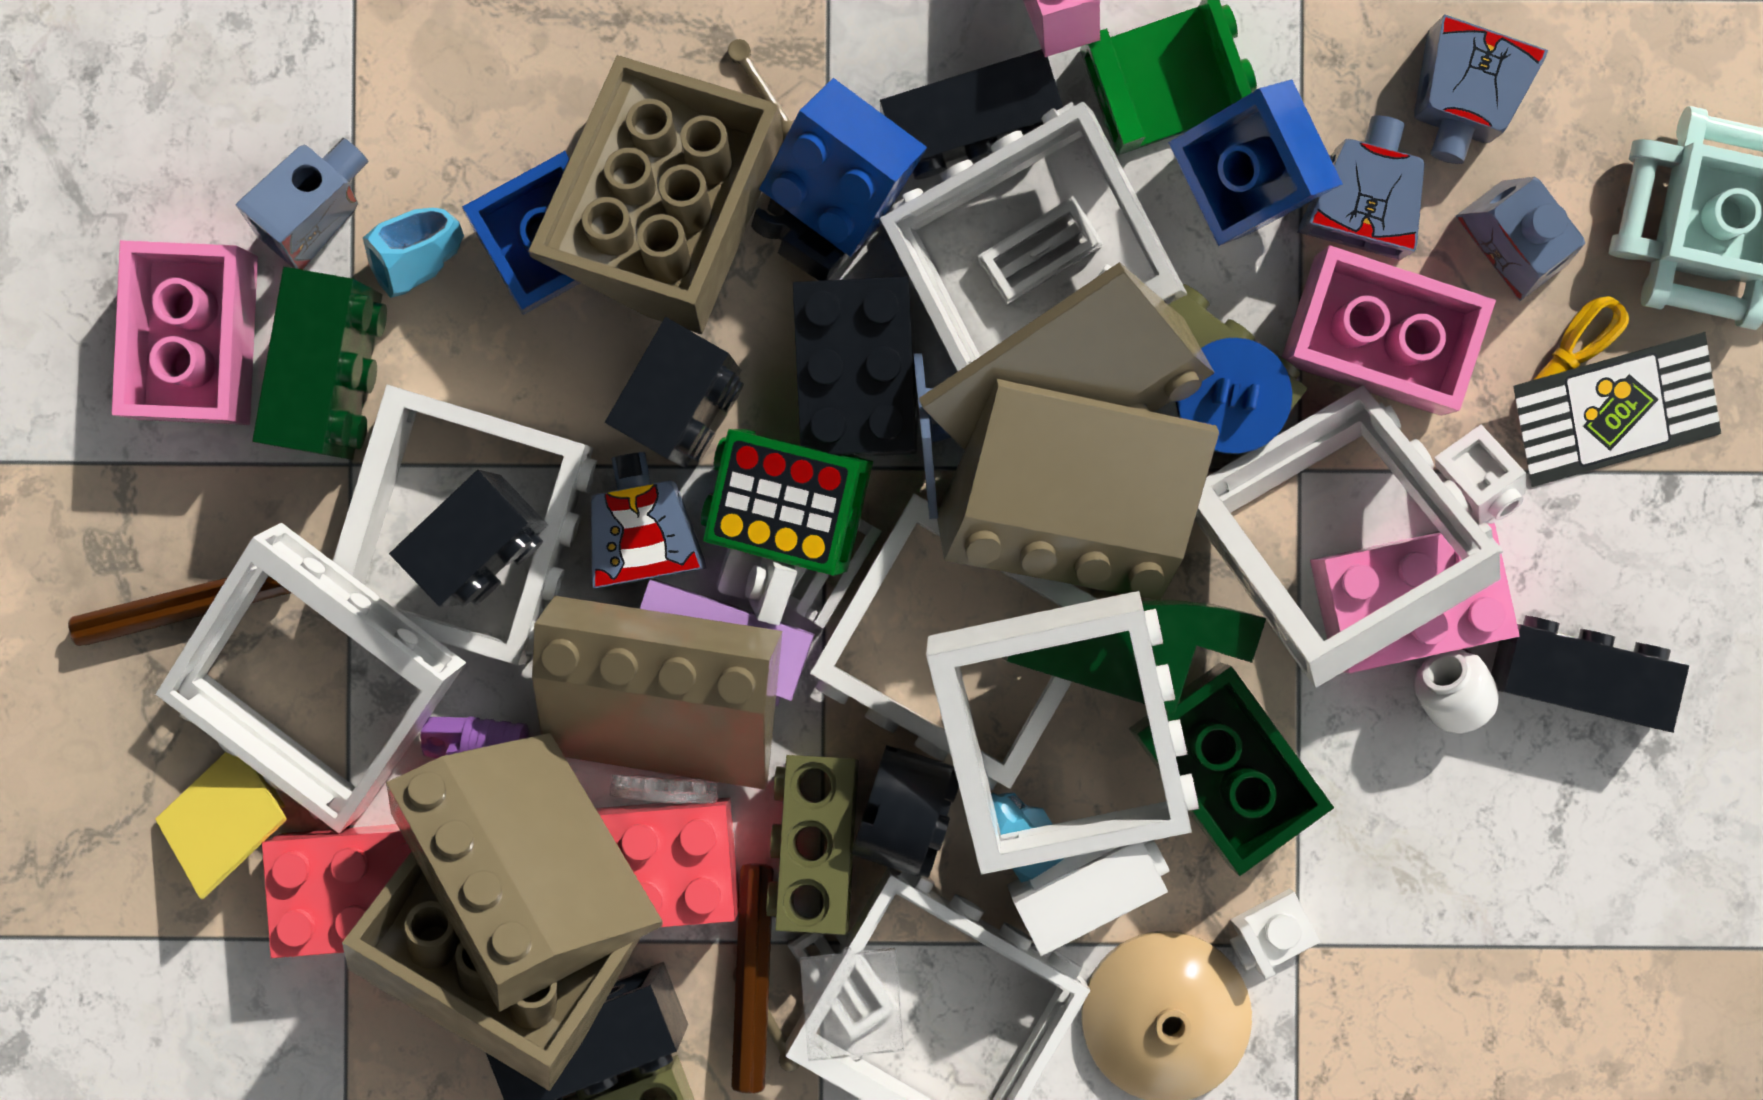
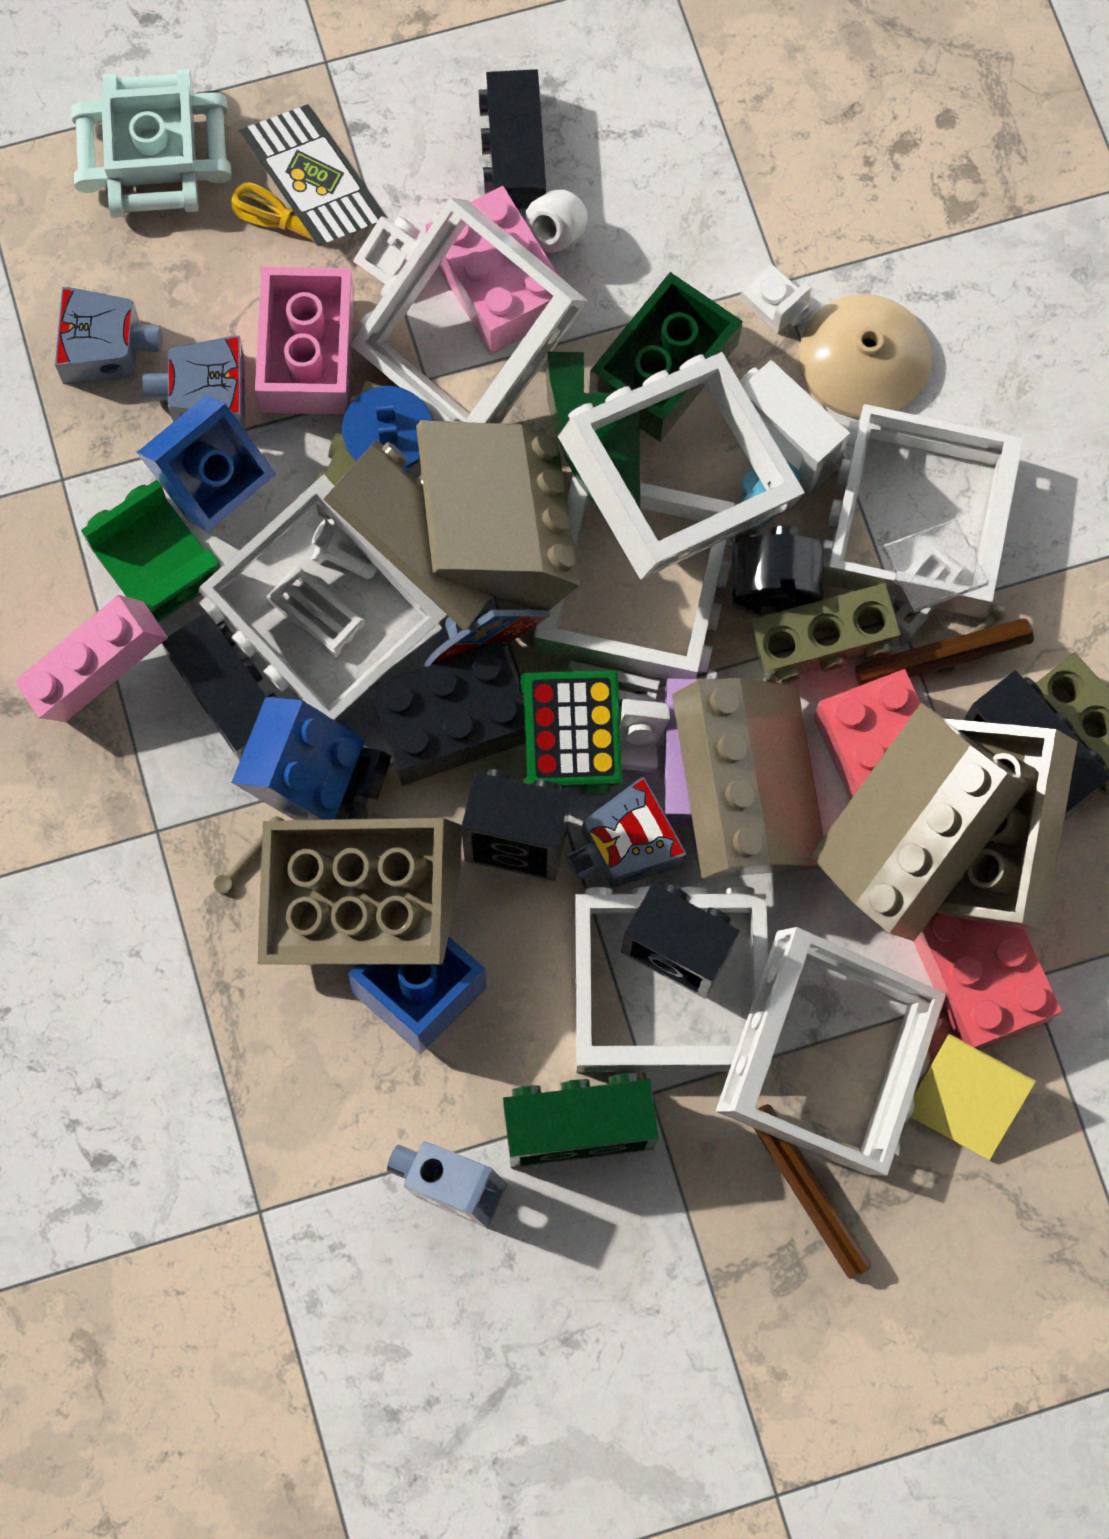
camera: 110 degrees left, 15 degrees down
bright pink brick [112,240,258,425] -> none
medium azure rock [363,207,464,298] -> none
medium lavender hinge [420,716,529,759] -> none
clear wheel [609,775,718,804] -> none
sand blue torso [1456,176,1585,301] -> none

